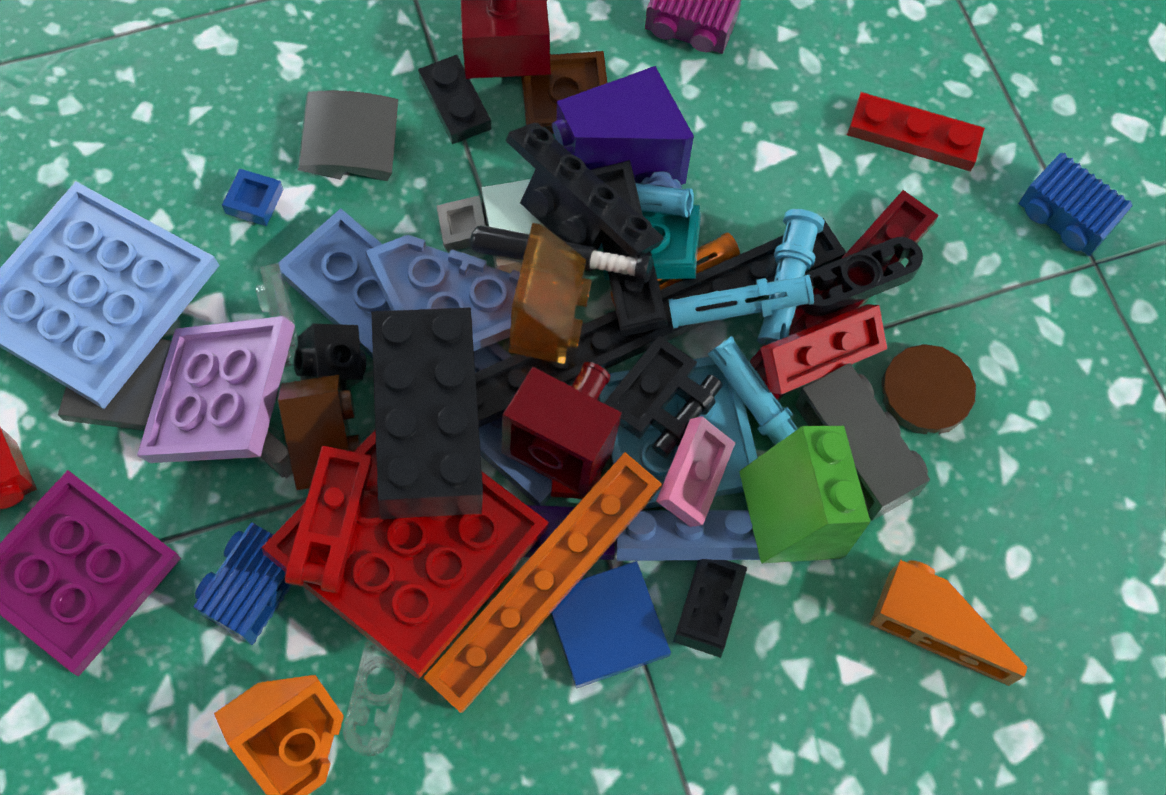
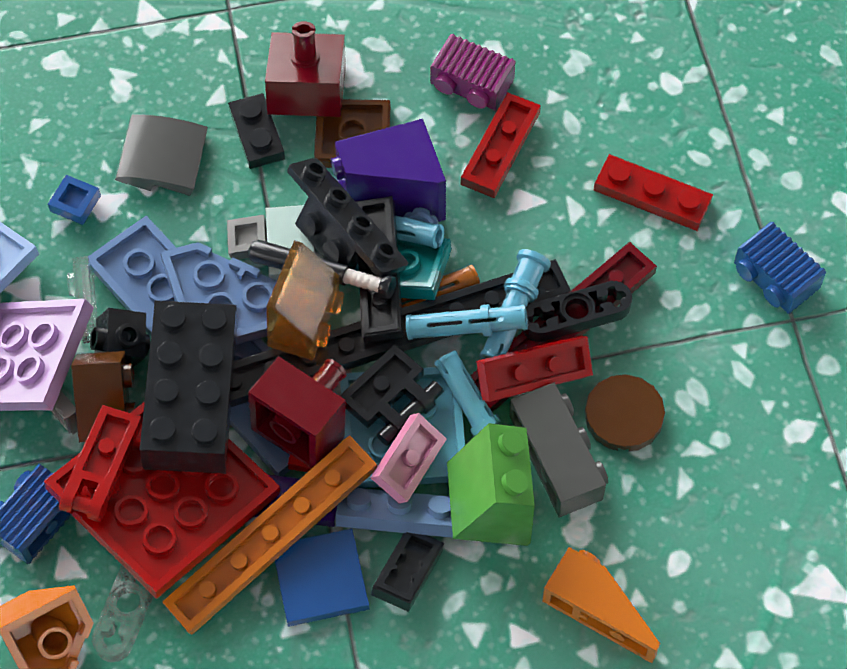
camera: 10 degrees right, 5 degrees down
none -> red plate [460,92,541,198]

